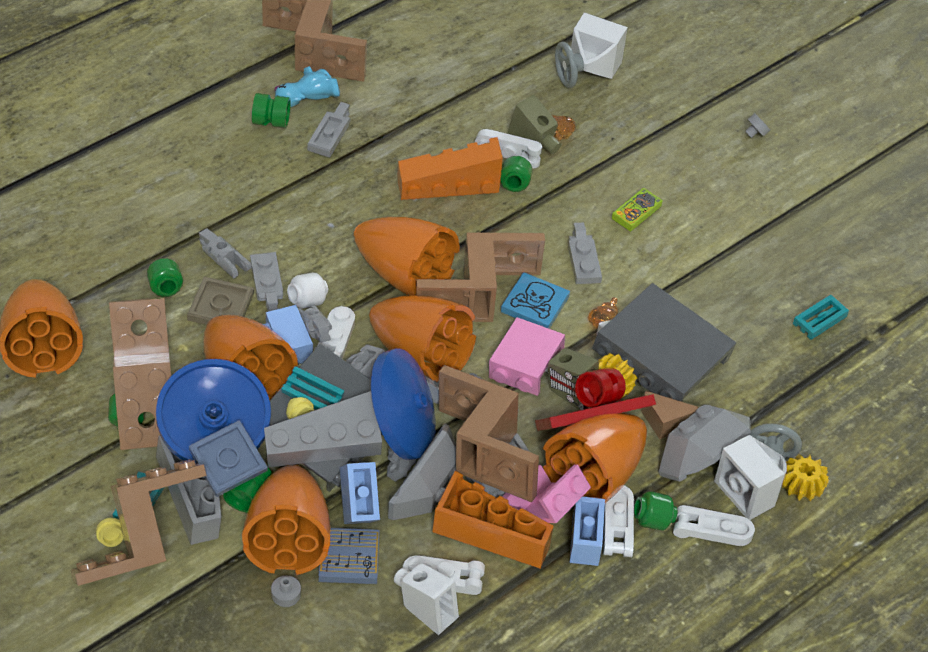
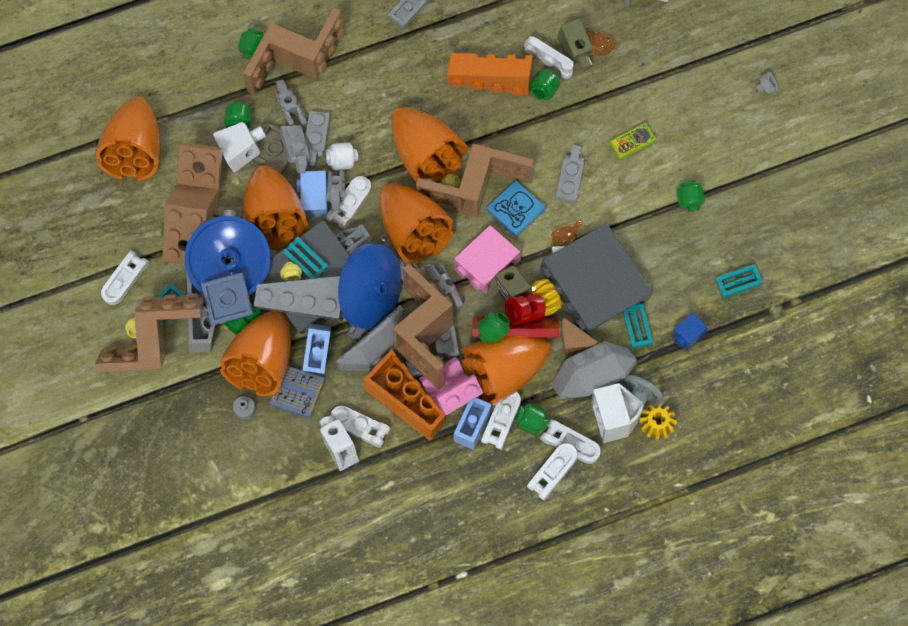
camera: 25 degrees right, 20 degrees up
none -> white plate [101,250,150,305]
none -> white torso [213,122,266,173]
none -> green head [238,29,263,60]
none -> medium nougat bracket [243,8,345,95]
none -> light grey hinge [280,125,310,173]
none -> green head [477,311,510,344]
none -> white plate [527,443,578,501]
none -> teal tile [622,303,653,350]
none -> blue brick [673,312,708,351]
none -> green head [676,180,705,212]

